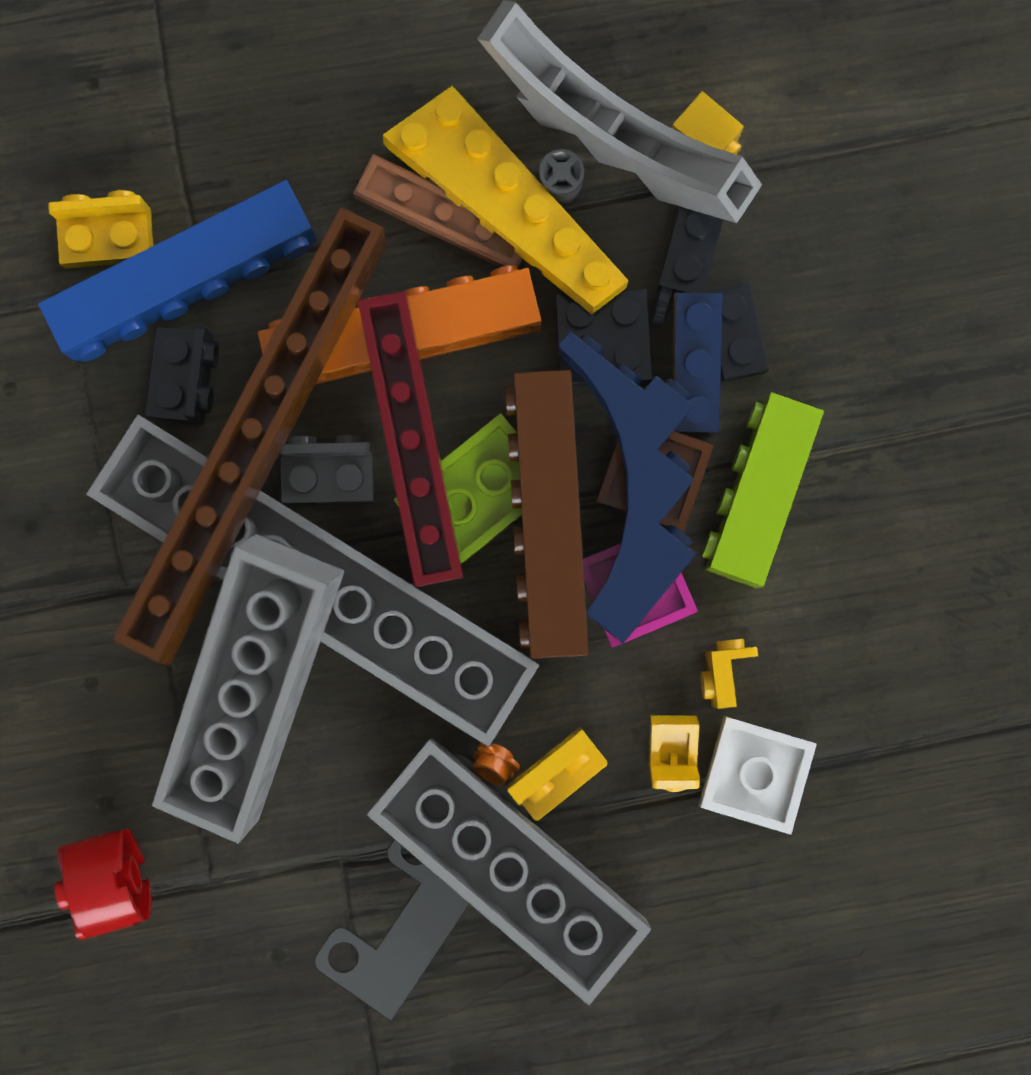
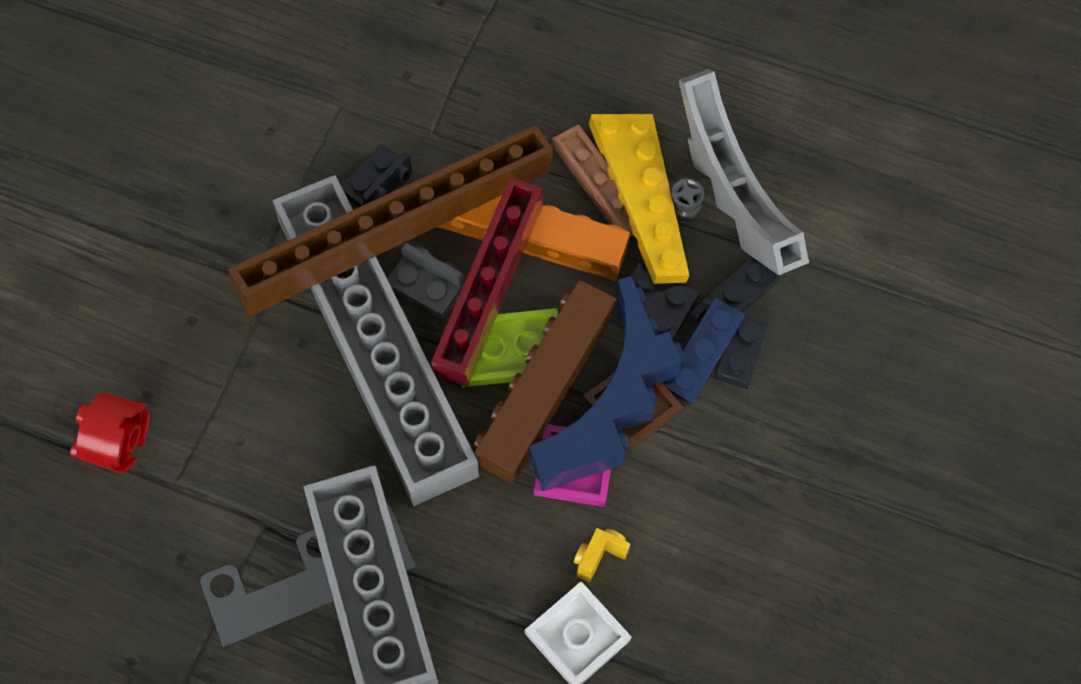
camera: 30 degrees right, 20 degrees down
blue brick [38,180,318,362] -> none
yellow bracket [48,190,153,269] -> none
light grey brick [152,534,345,844] -> none
orange plate [472,743,520,786] -> none
yellow bracket [507,727,607,821] -> none
yellow bracket [648,715,700,792] -> none
yellow brick [672,91,744,155] -> none
lime brick [701,392,824,588] -> none

